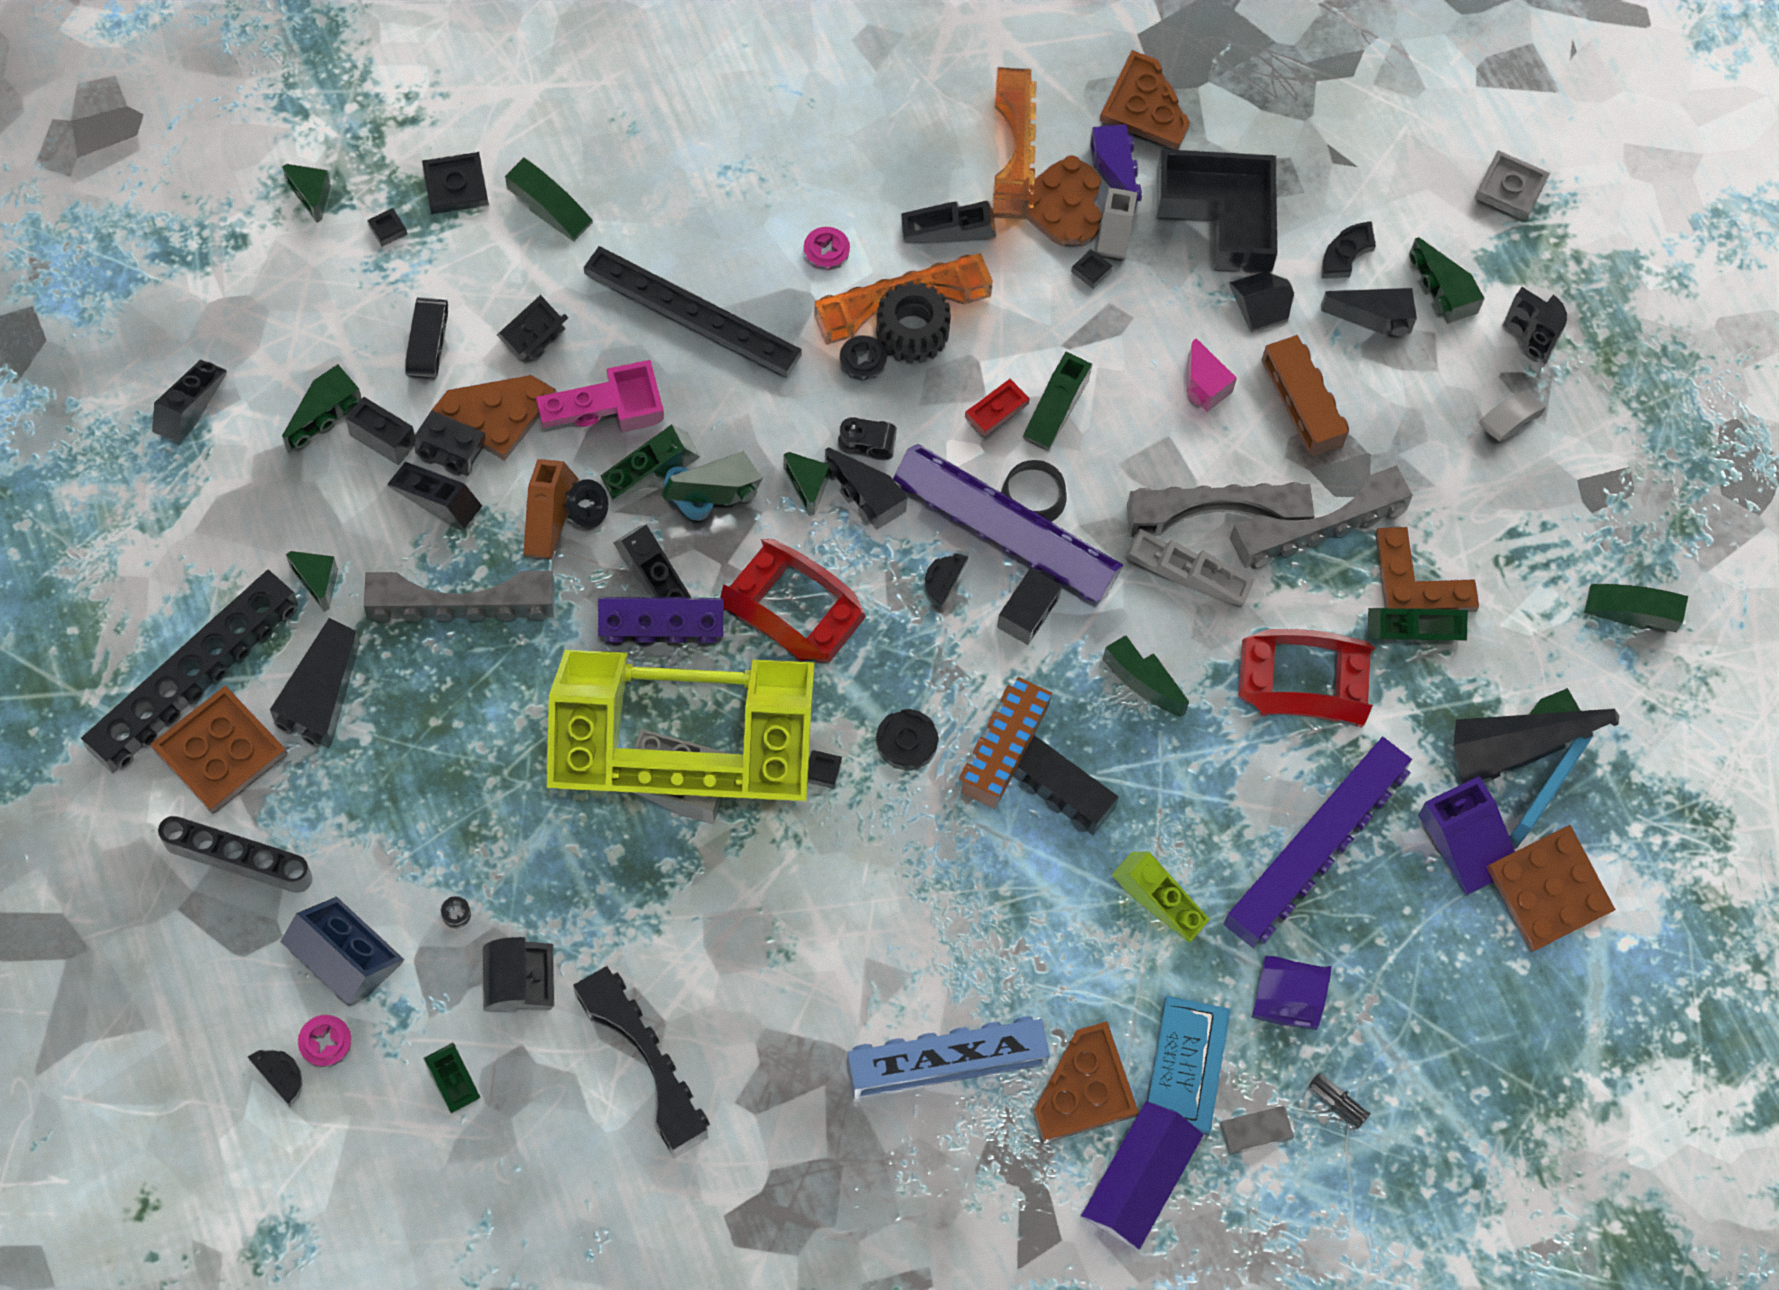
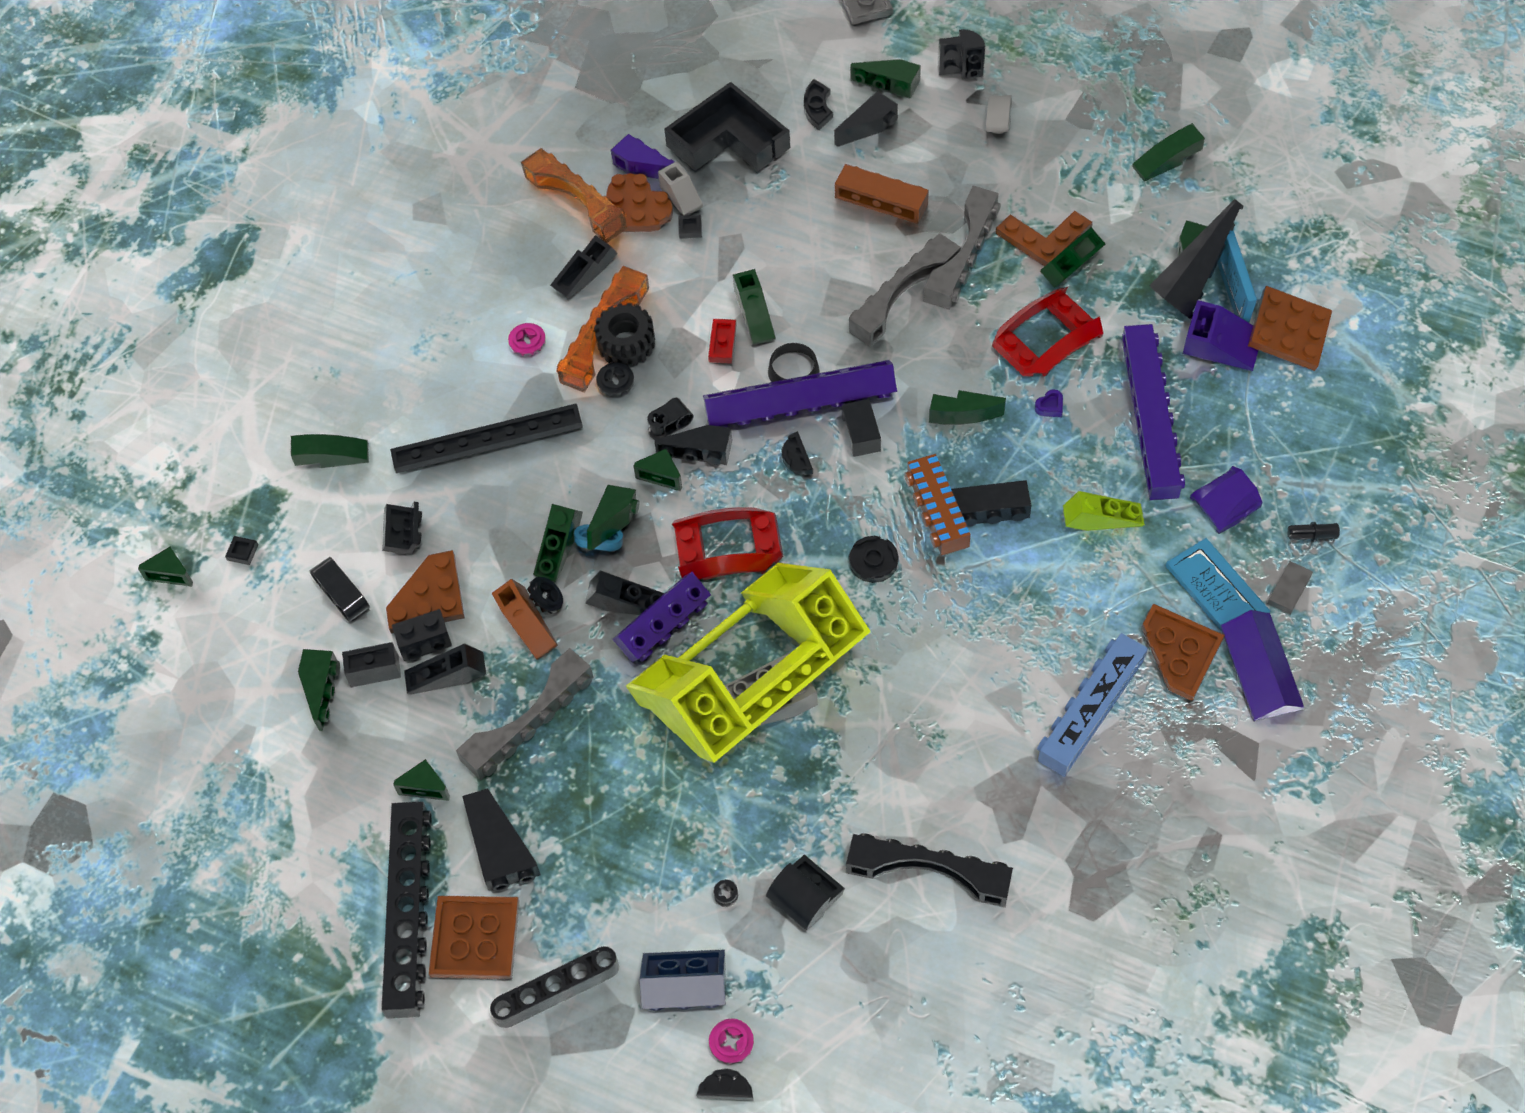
camera: 35 degrees left, 5 degrees down
black slope [152,359,227,443] -> none
black tile [422,152,489,214] -> none
dark green slope [423,1042,481,1113] -> none
dark pink plate [536,360,664,432] -> none
dark orange plate [1099,50,1190,150] -> none
light grey slope [1125,529,1254,607] -> none
dark pink slope [1187,338,1237,412] -> none
black slope [1229,272,1294,333] -> none
none -> dark purple tile [1034,389,1063,417]

